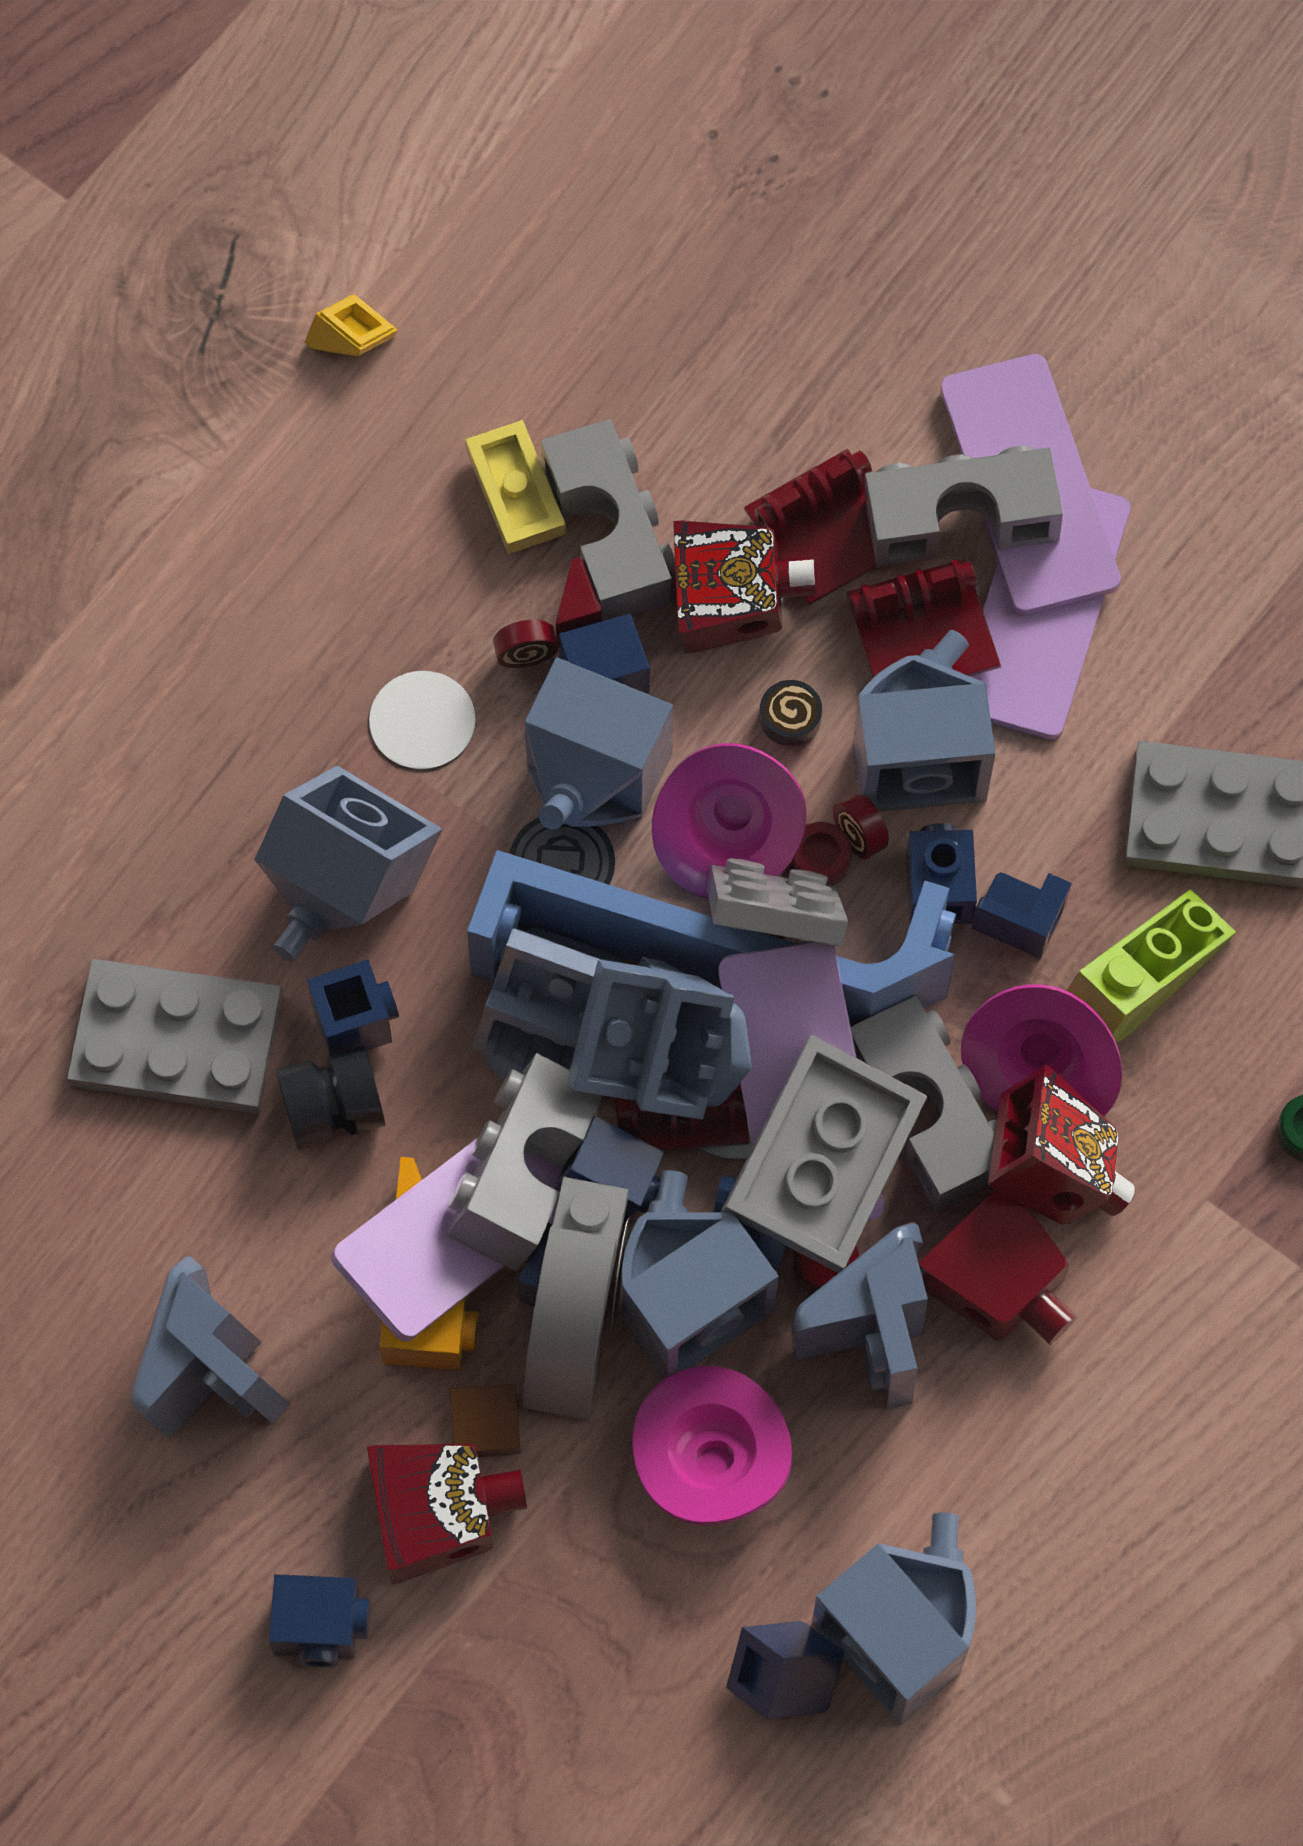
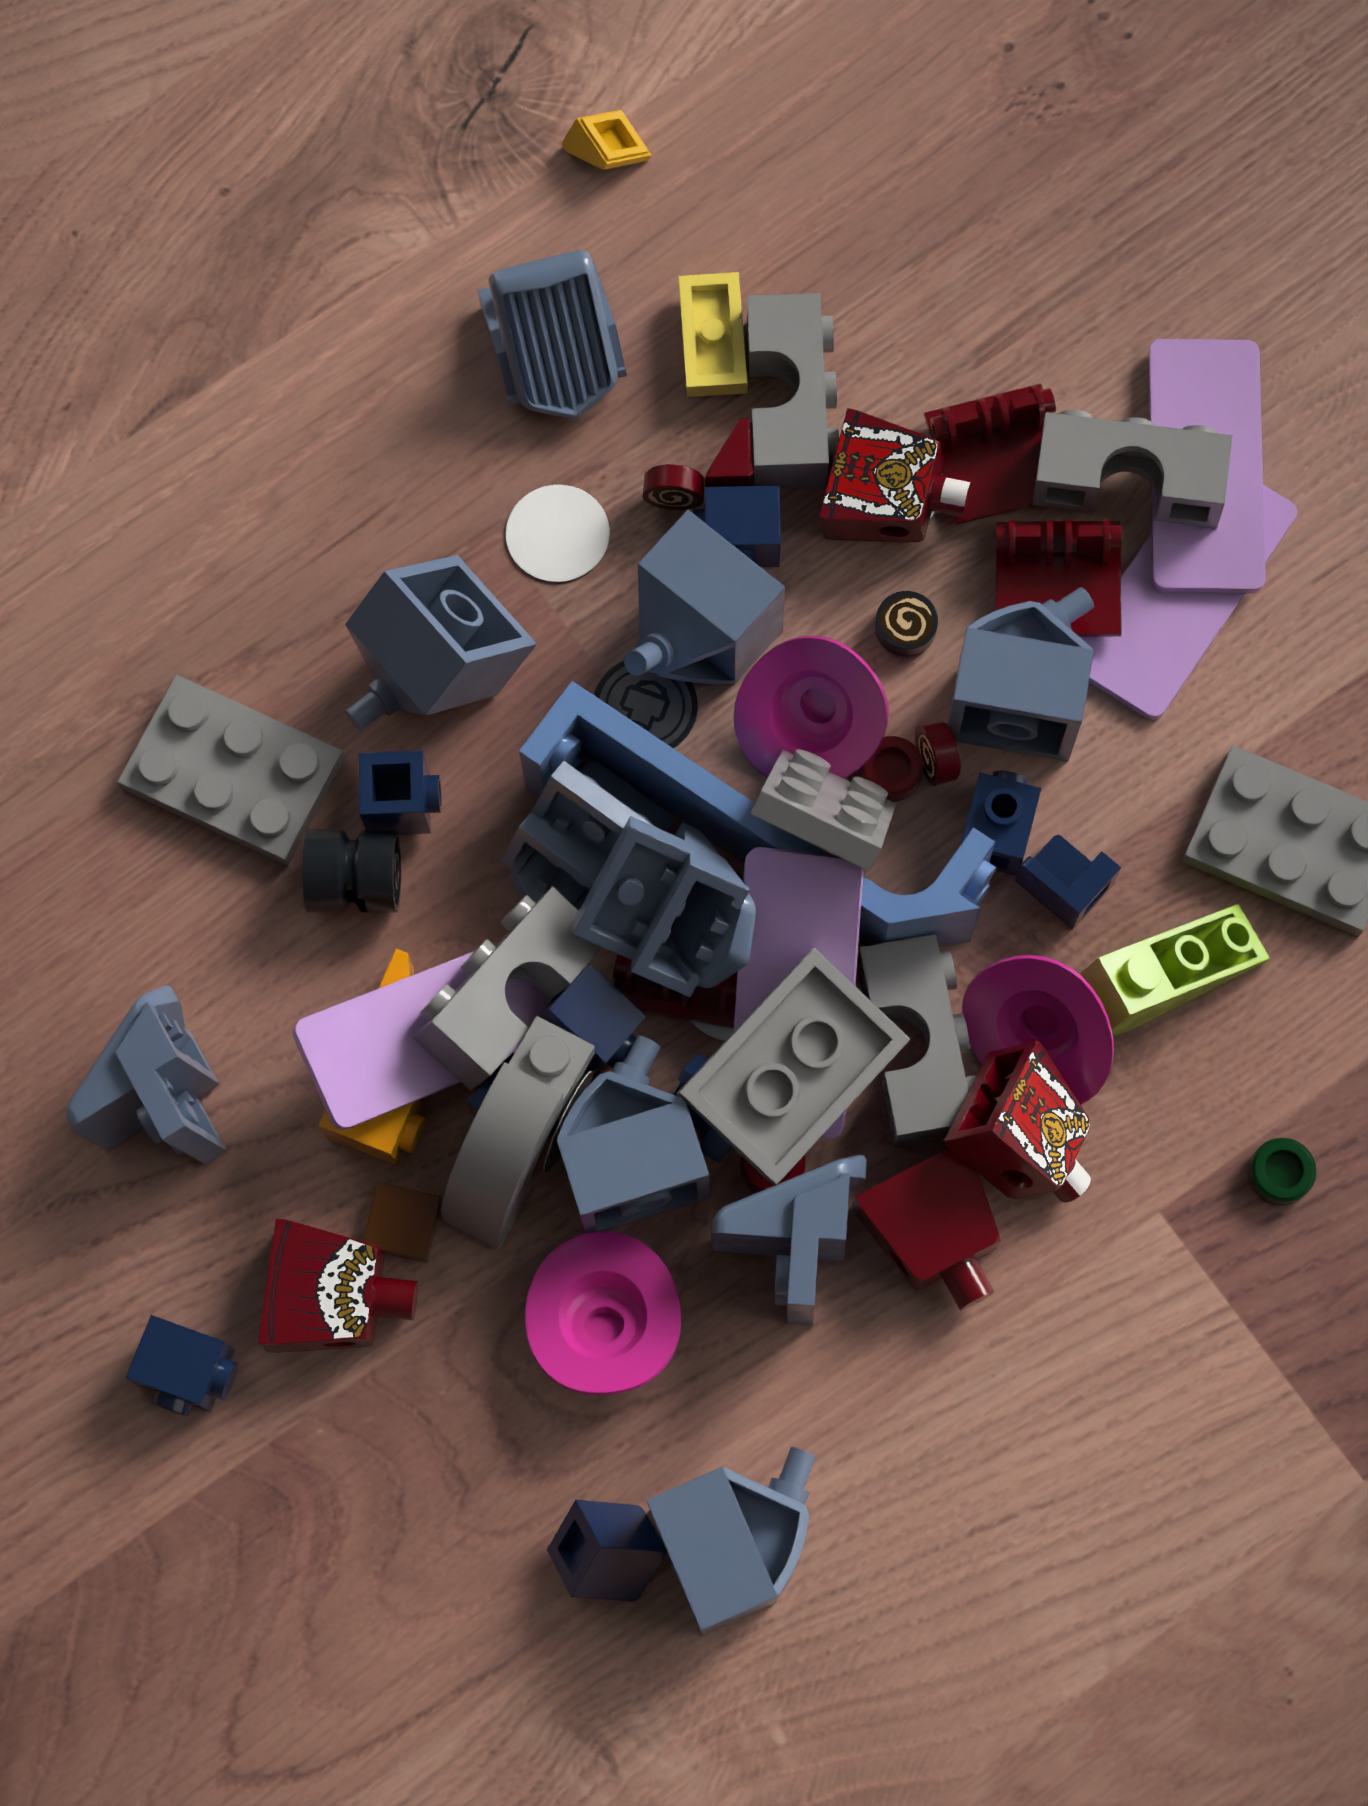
camera: 20 degrees right, 5 degrees up
none -> sand blue piece [477,250,627,419]

